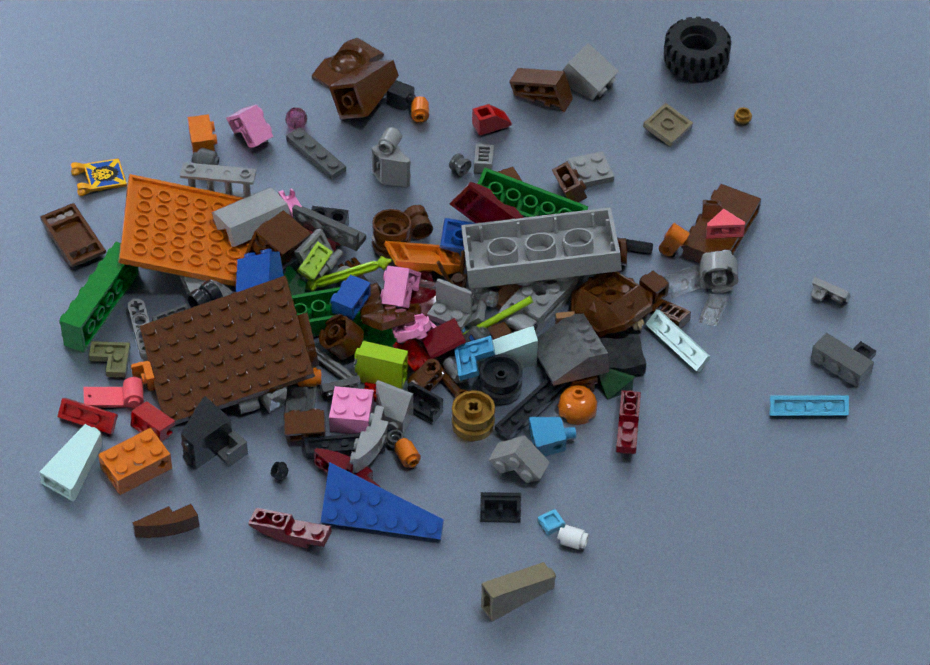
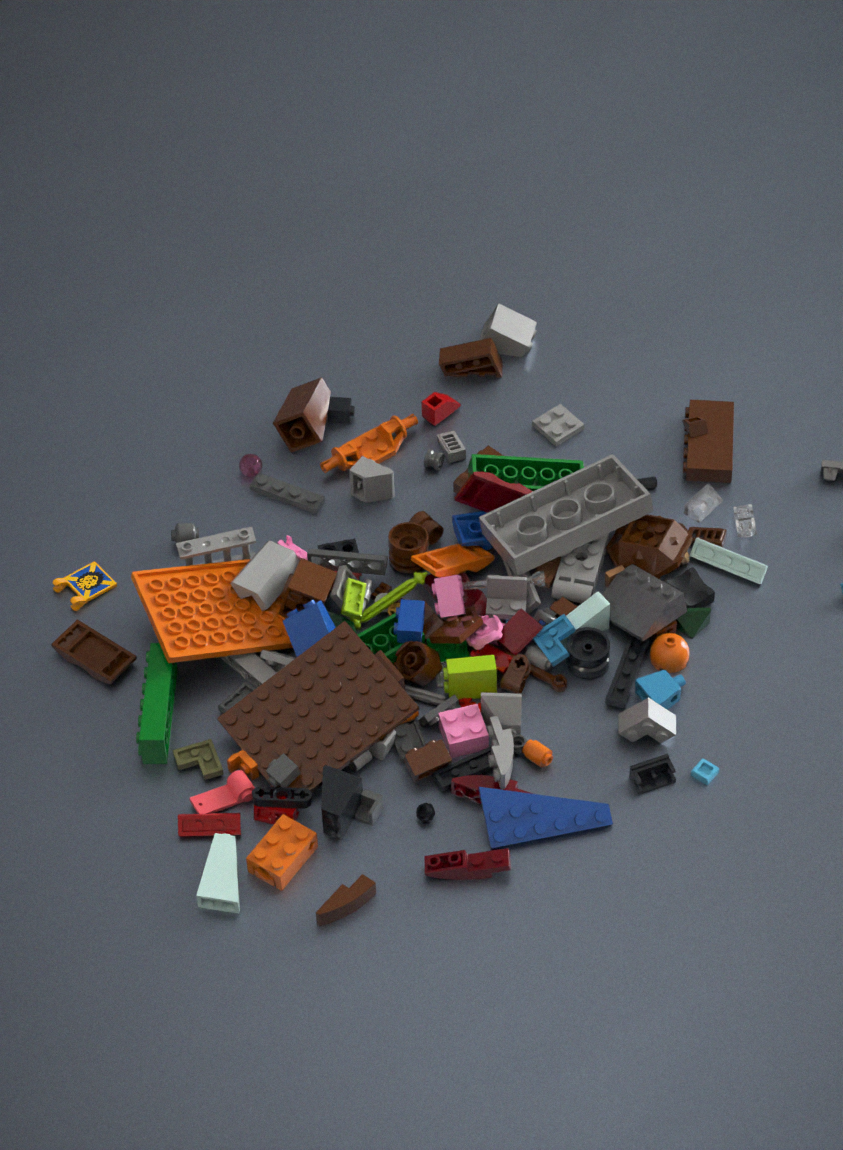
camera: 20 degrees left, 0 degrees up
light grey beam [128,299,150,360] -> none
black wheel [186,280,223,308] -> none
orange brick [187,114,217,153] -> none
bright pink brick [226,104,273,148] -> none
reddish brown slope [312,38,384,88] -> none
light grey brick [378,127,402,154] -> none
black hinge [407,381,443,425] -> none
orange brick [411,96,429,122] -> none
reddish brown plant [437,250,467,288] -> none
pearl gold wheel [452,390,495,442] -> none
lime bar [464,296,534,335] -> none
dark tan slope [481,562,556,622] -> none
reddish brown brick [552,161,587,203] -> none
white brick [557,525,589,550] -> none
dark red slope [616,390,641,454] -> none
reddish brown brick [639,270,669,304] -> none
dark tan plate [643,103,693,147] -> none
orange piece [658,223,690,256] -> none
black tyre [663,16,731,81] -> none
light grey brick [700,250,738,293] -> none
coral slope [706,209,745,239] -> none
pearl gold plate [734,107,752,124] -> none
none -> black beam [252,786,312,809]
none -> dark grey brick [266,753,301,787]
none -> orange plate [320,413,418,473]

